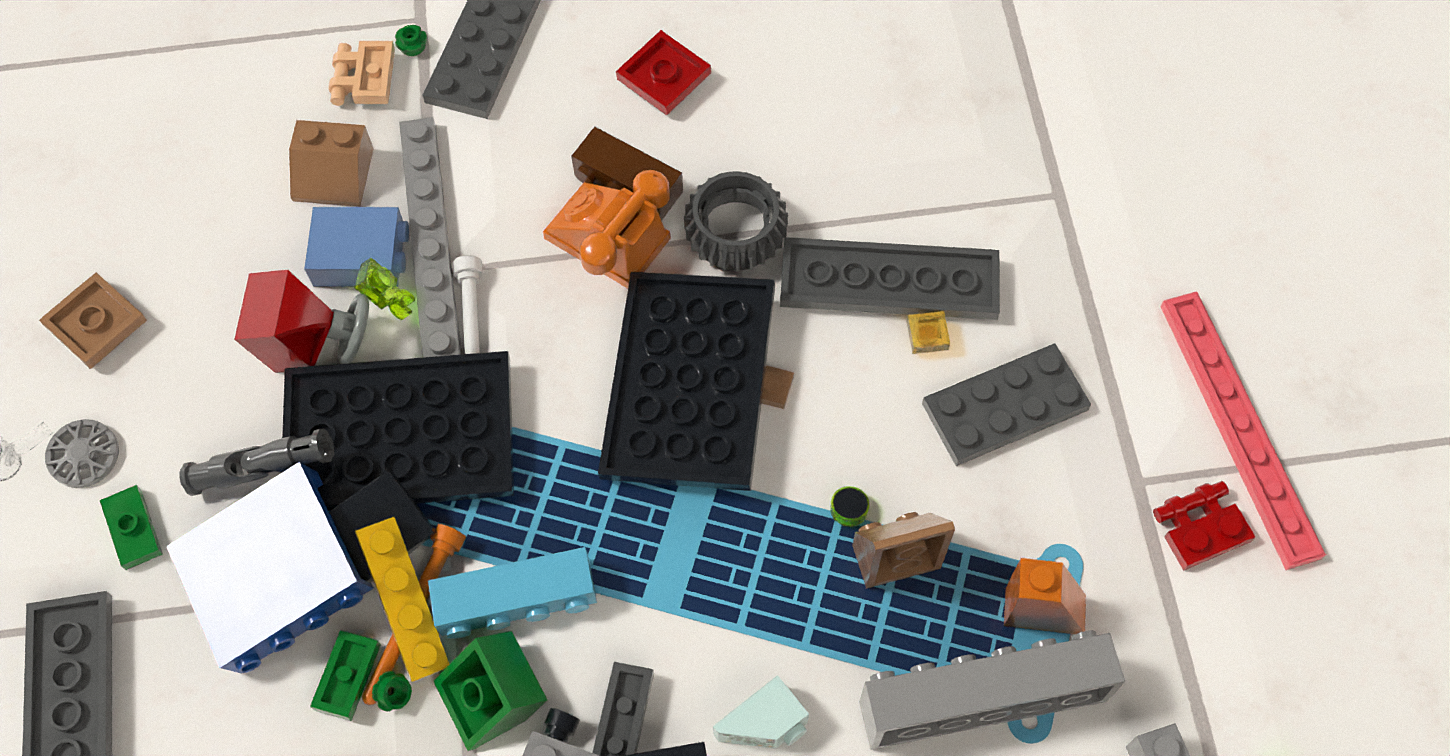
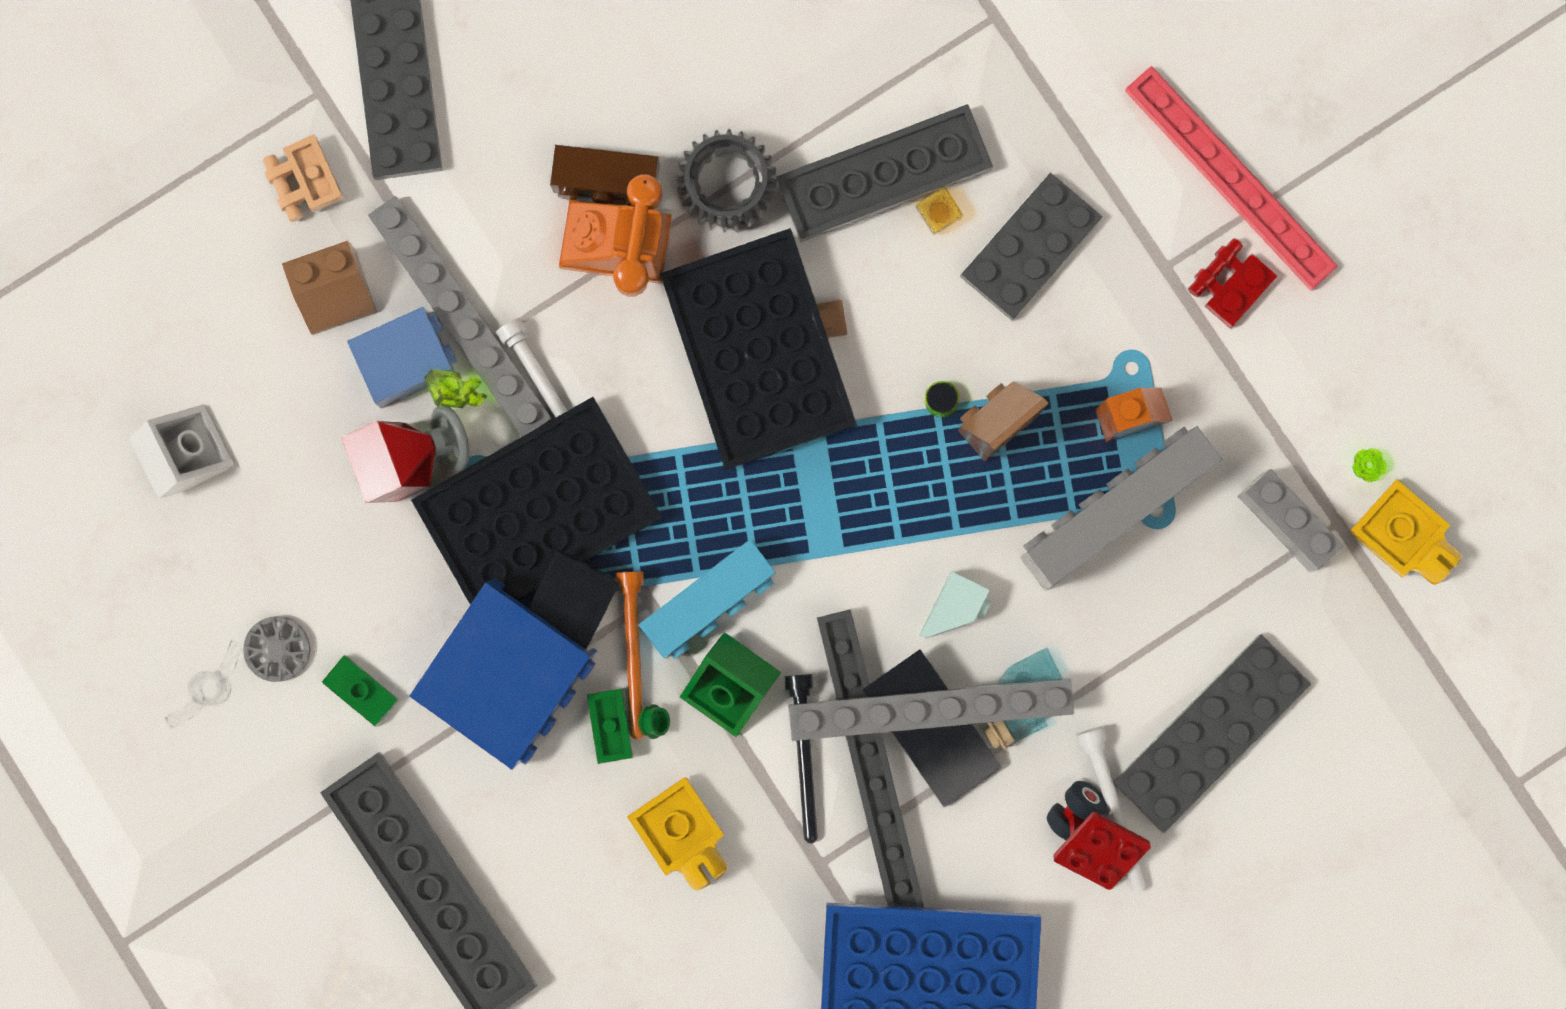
camera: 25 degrees left, 20 degrees up
medium nougat plate [39,272,147,369] -> none
dark grey piece [179,428,334,496] -> none
yellow plate [355,517,449,682] -> none
green plate [395,25,427,56] -> none
red plate [616,30,711,115] -> none
none -> white slope [128,404,234,499]

